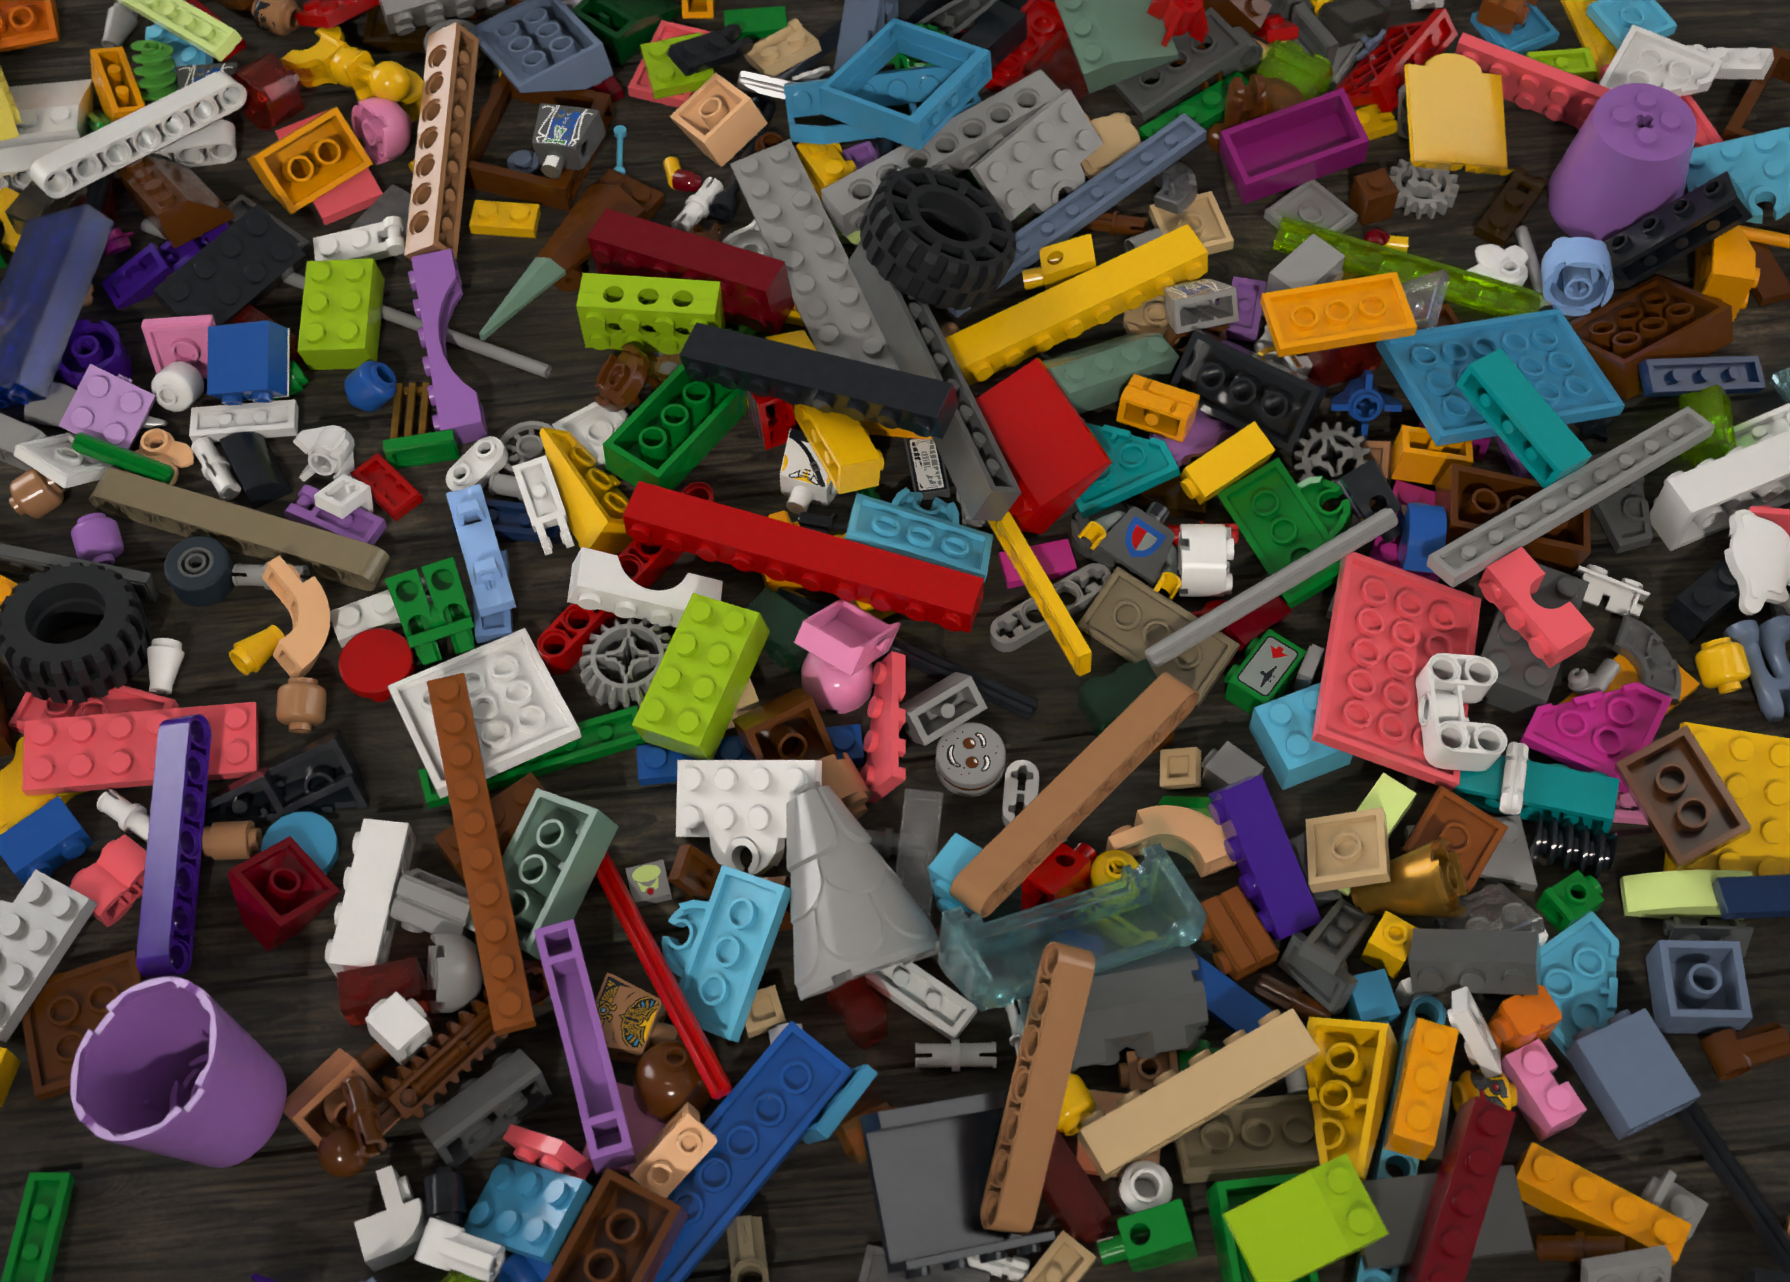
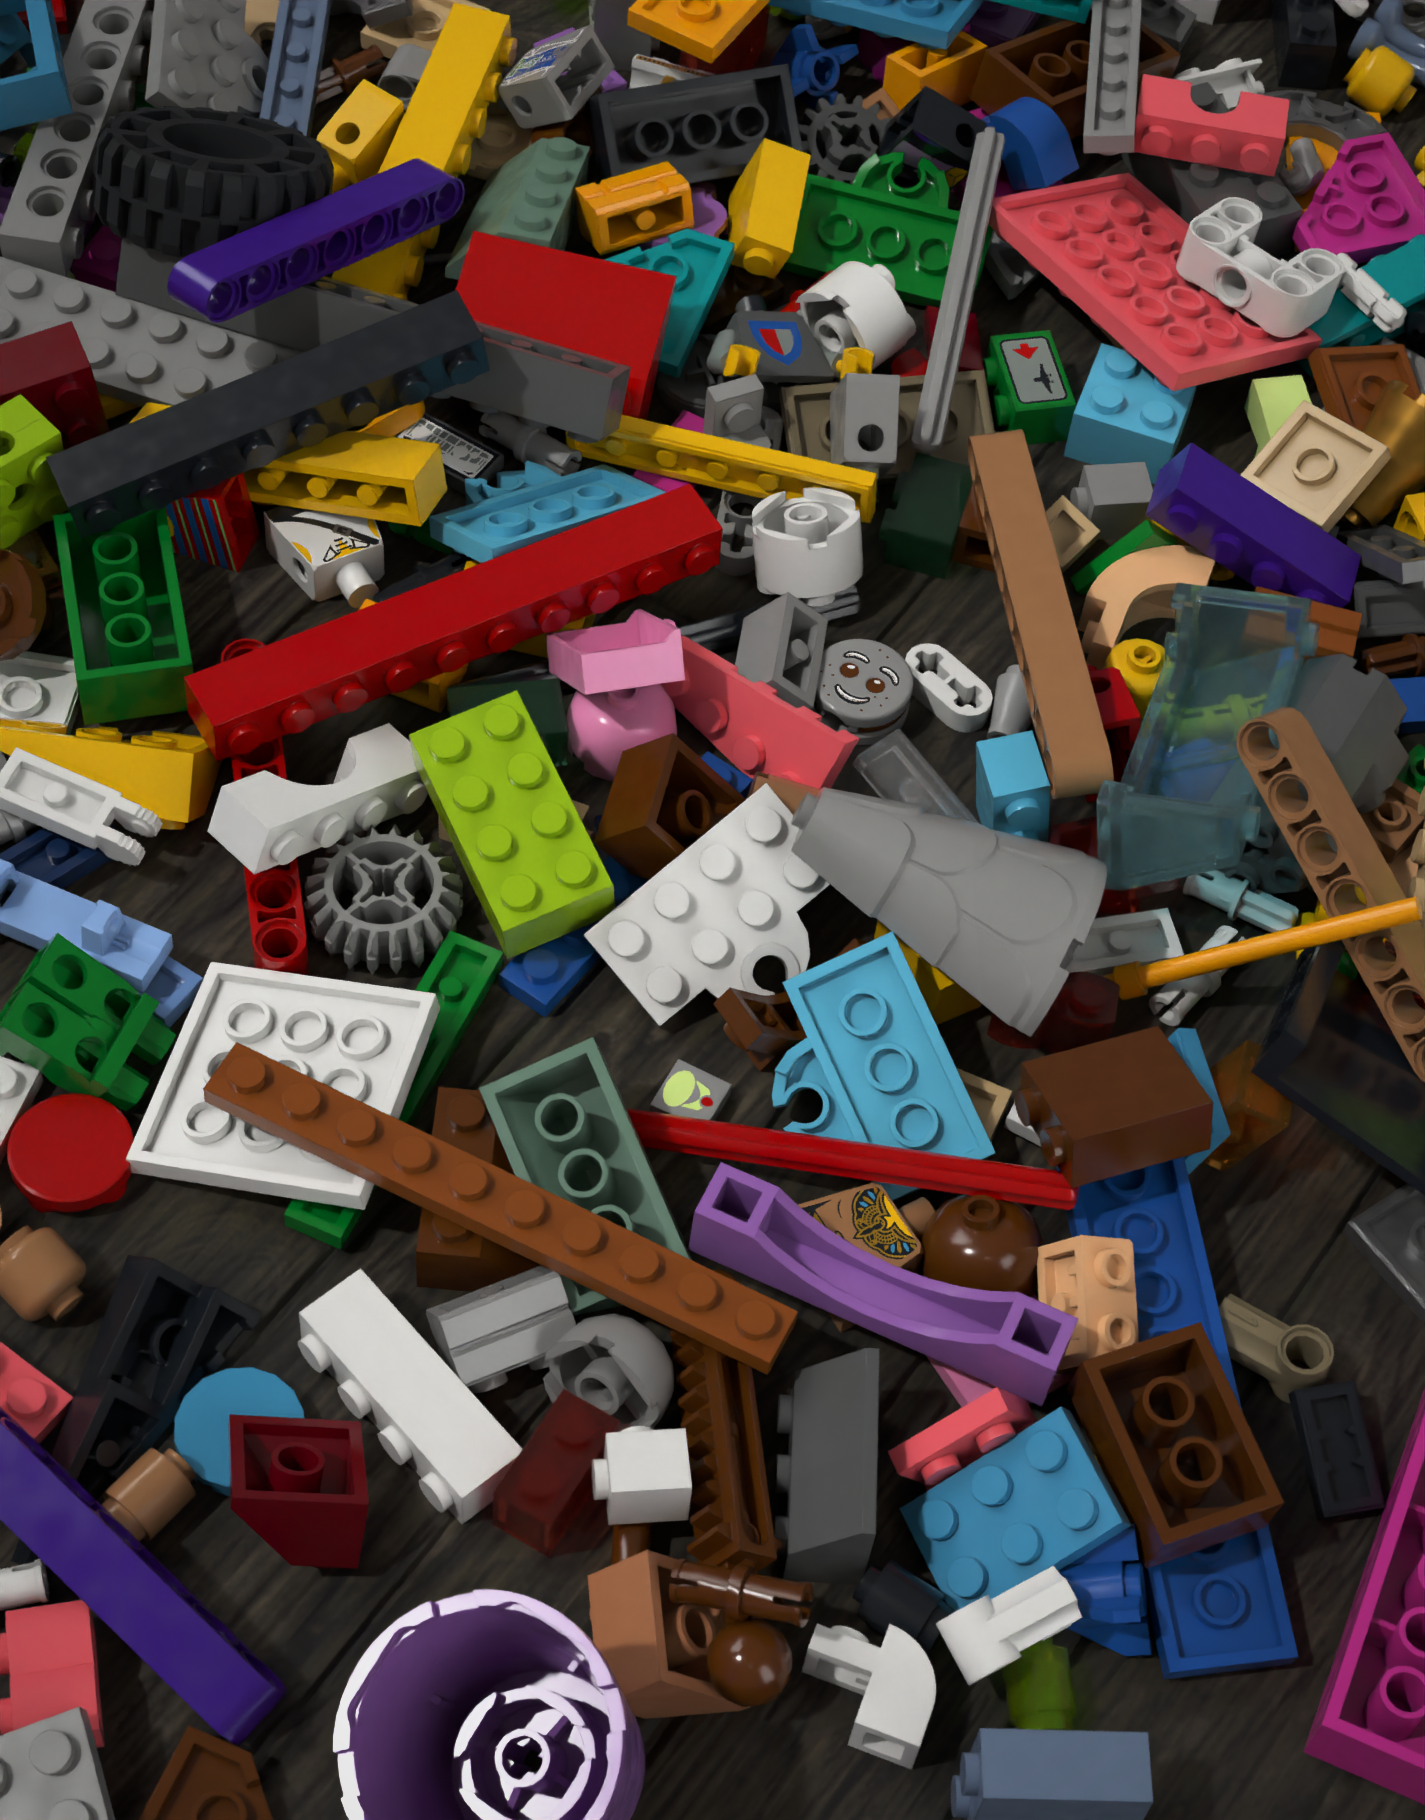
camera: 55 degrees left, 5 degrees down
light grey tile [1293,644,1325,691] -> none
none -> dark purple beam [167,158,465,323]
none -> light grey bracket [703,374,772,449]
none -> white brick [752,487,863,607]
none -> light grey torso [830,373,900,502]
none -> reddish brown brick [1014,1026,1213,1188]
none -> light orange bar [1071,896,1423,1006]

